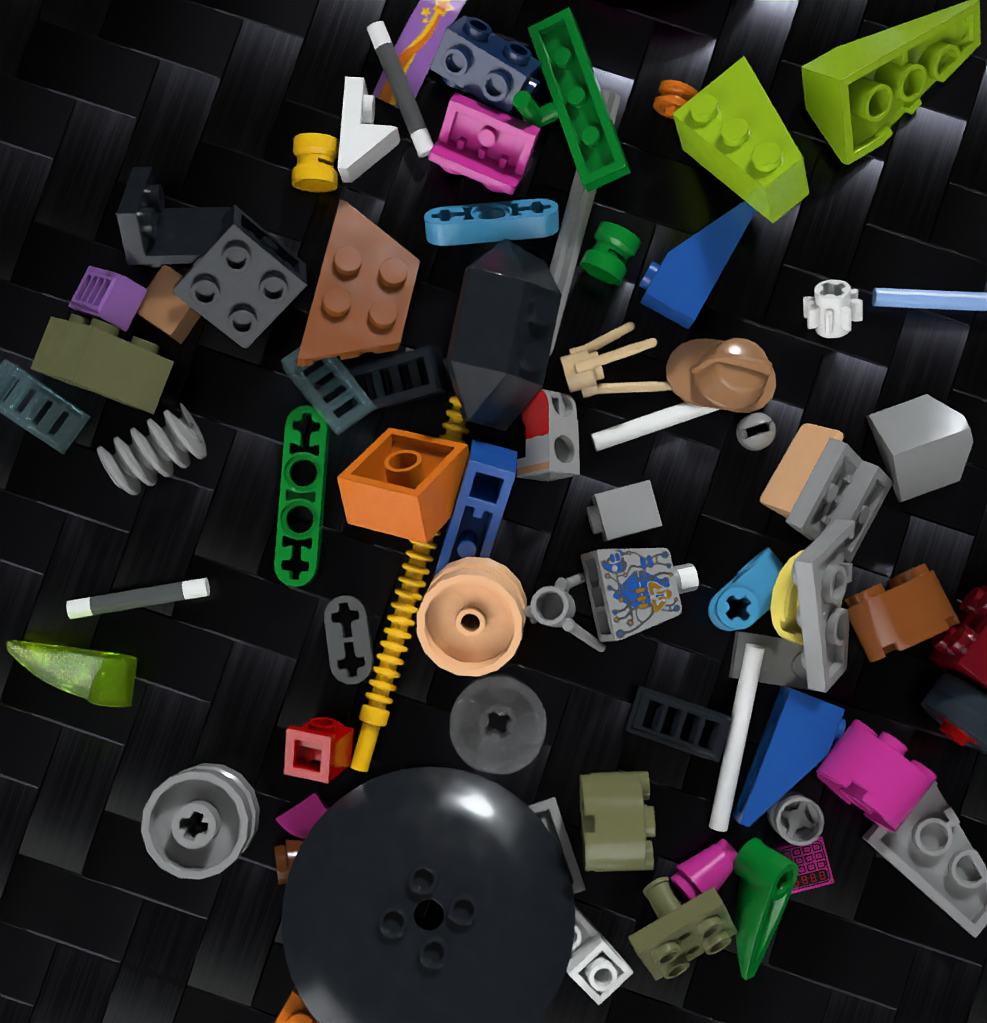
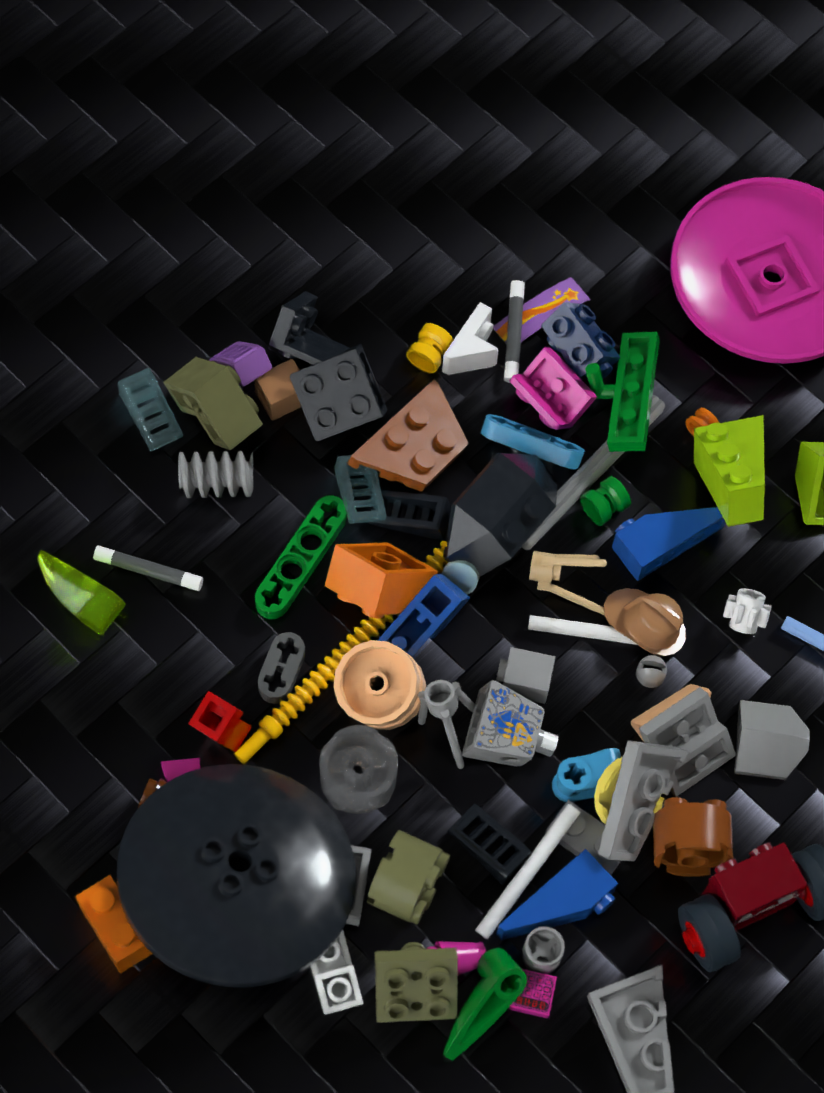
camera: 20 degrees right, 20 degrees down
light grey wheel [141,763,260,880] -> none
light grey leg [517,389,580,482] -> none
dark pink brick [816,719,937,833] -> none
none -> light aqua piece [442,560,479,595]

